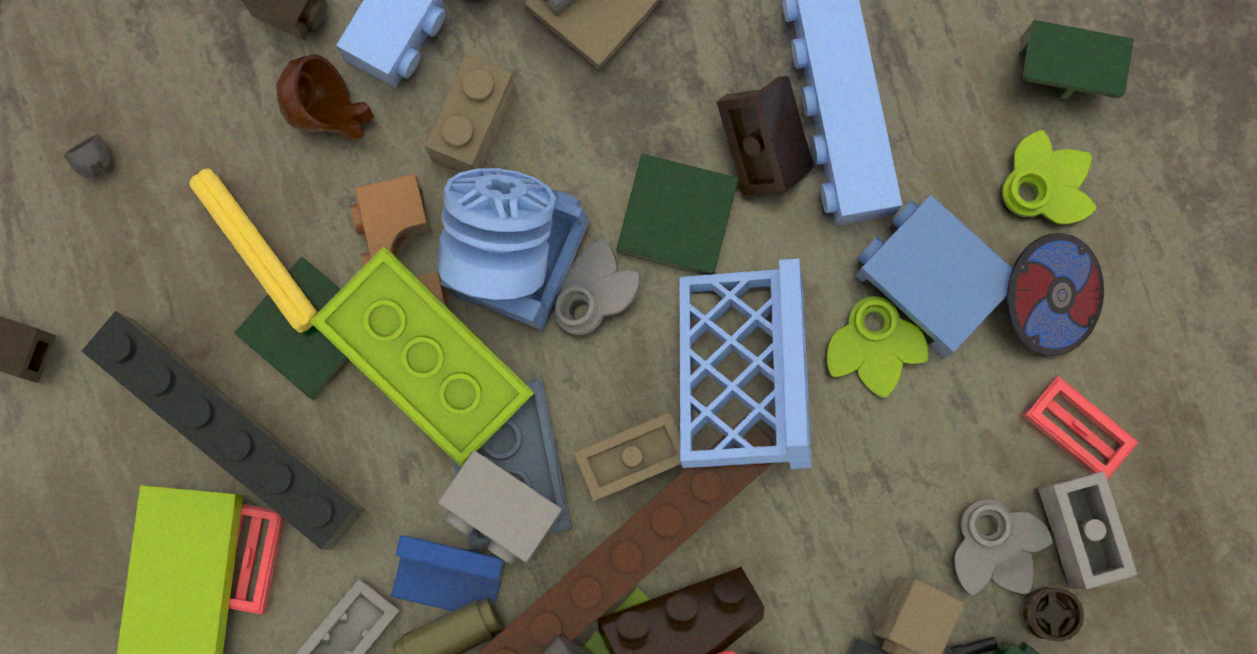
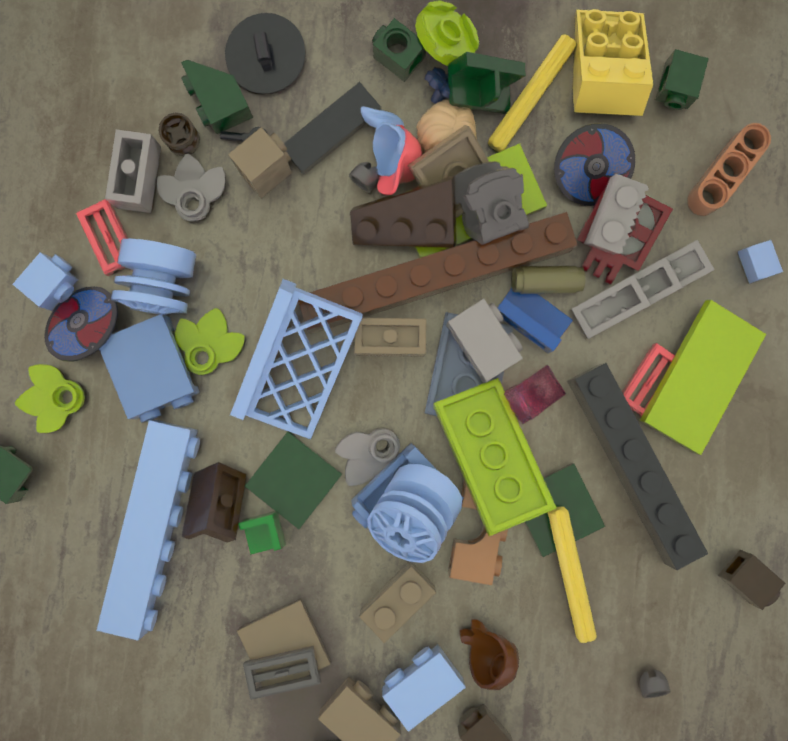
camera: 160 degrees left, 5 degrees up
none -> light blue brick [12,252,78,311]
none -> light blue wheel [111,238,196,315]
none -> green panel [238,511,286,555]
none -> clear pink slope [504,365,566,424]

